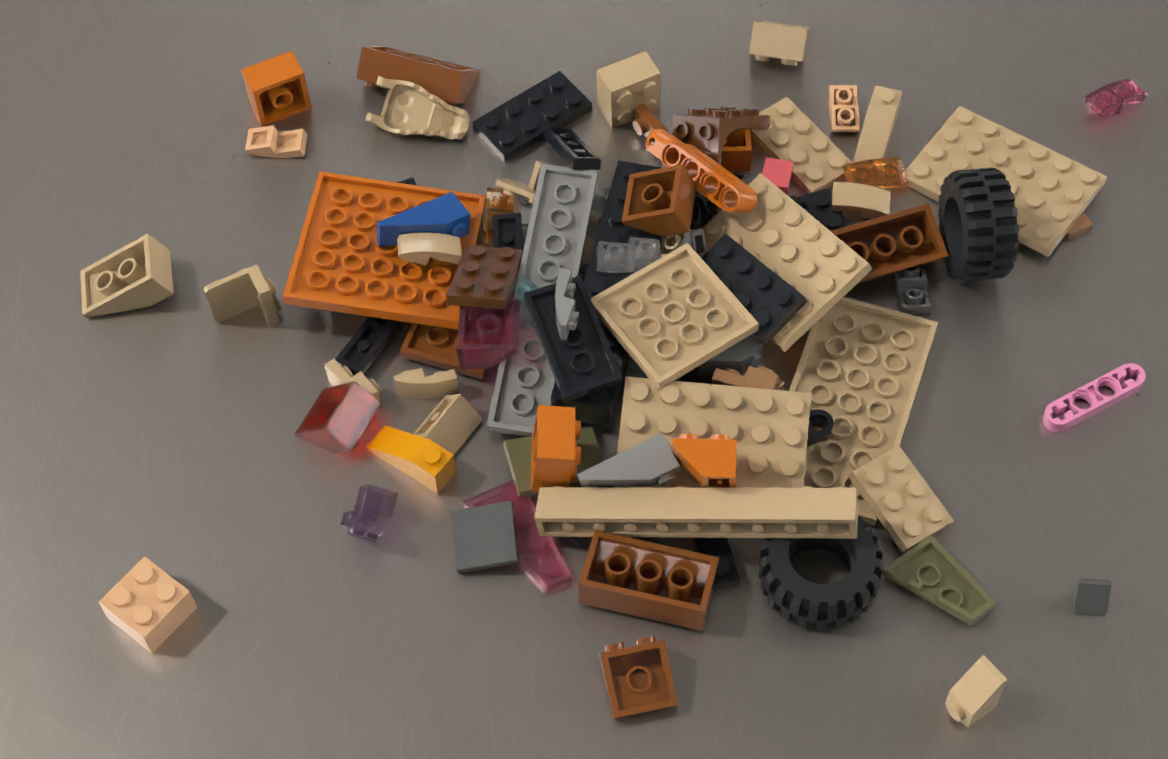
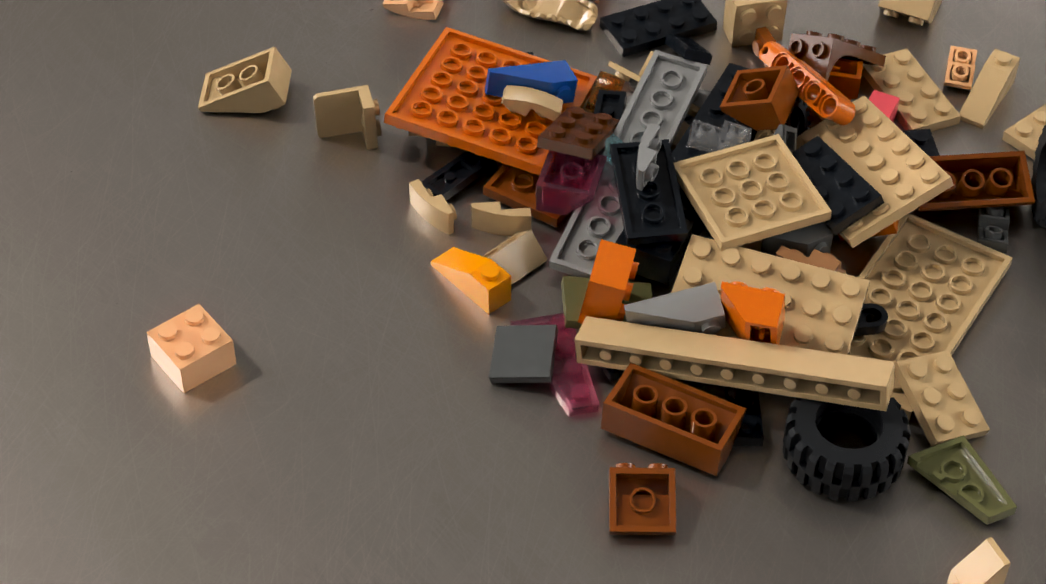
camera: 10 degrees right, 10 degrees down
clear red slope [294,381,381,454] -> none
clear purple brick [340,484,398,543] -> none
tan slope [832,182,890,218] -> none
clear orange slope [843,157,908,188] -> none

